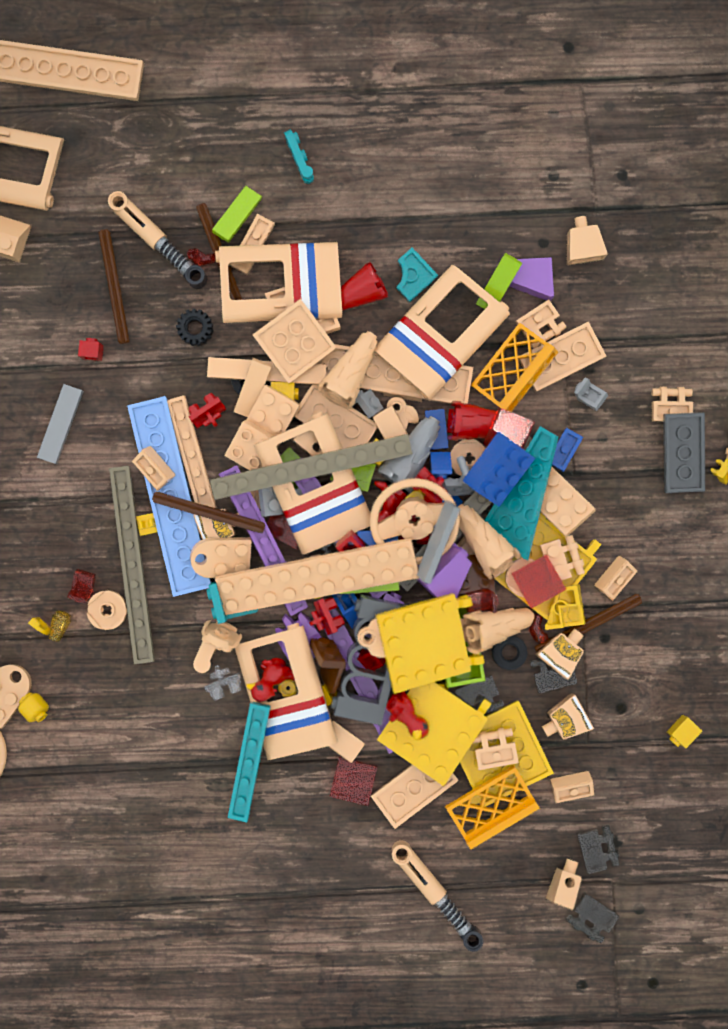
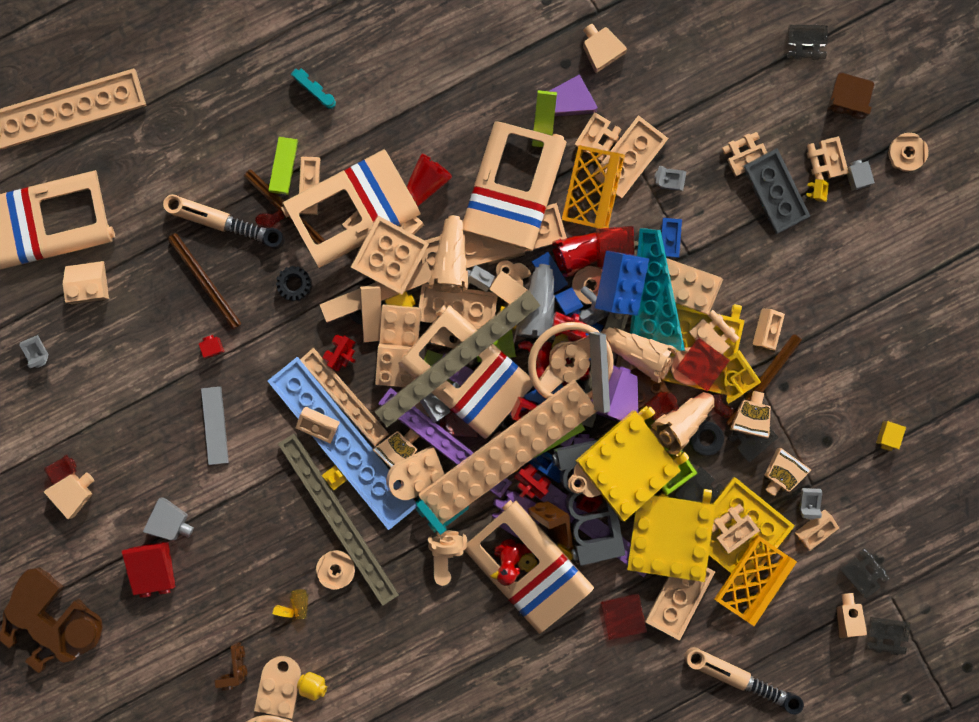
camera: 30 degrees left, 0 degrees up
clear red bracket [67,569,96,603] -> none
reddish brown axle [152,491,266,534] -> none
clear hips [204,665,242,701] -> none
teal plate [228,702,271,822] -> none
light nougat slope [328,721,365,763] -> none
red animal [386,691,429,740] -> none
teal tile [396,247,438,303] -> none
none -> light grey bracket [799,488,822,520]

